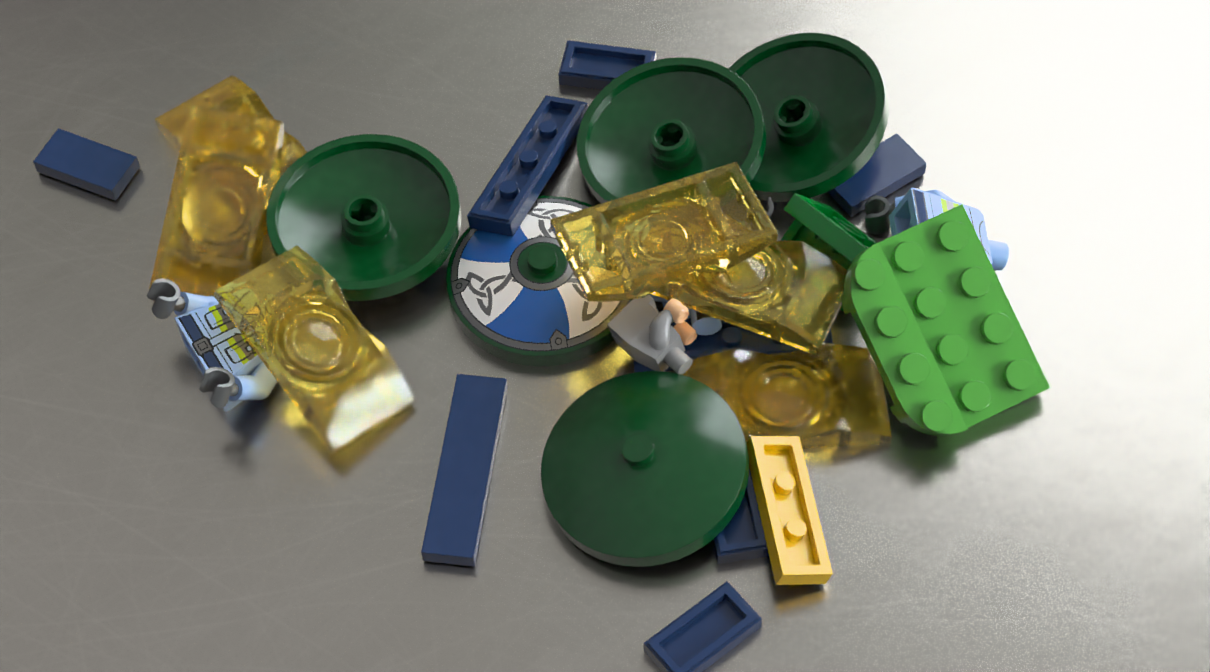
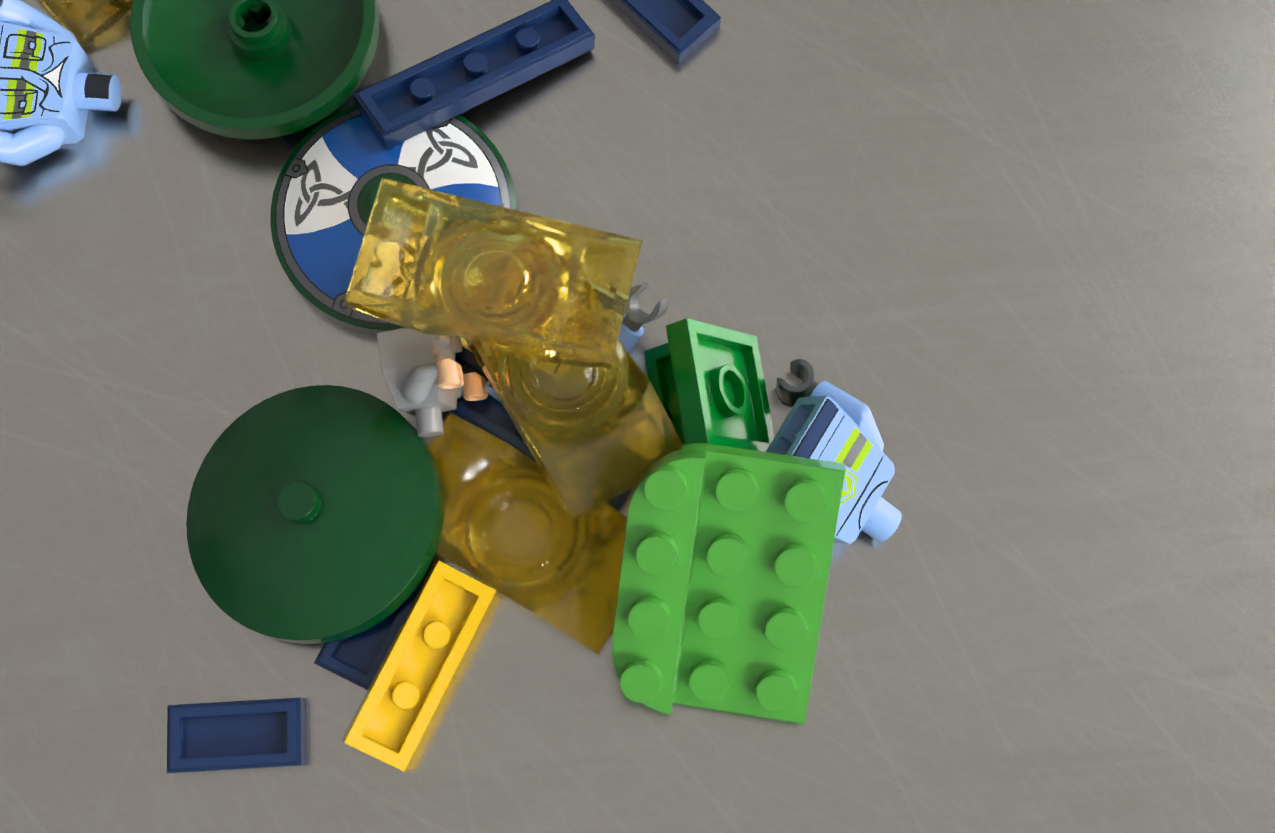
camera: 30 degrees right, 20 degrees up
clear yellow slope [214,246,415,454] -> none
dark blue tile [421,374,508,566] -> none
dark green dish [577,57,766,226] -> none
dark green dish [728,33,889,202] -> none
dark blue tile [828,133,927,217] -> none

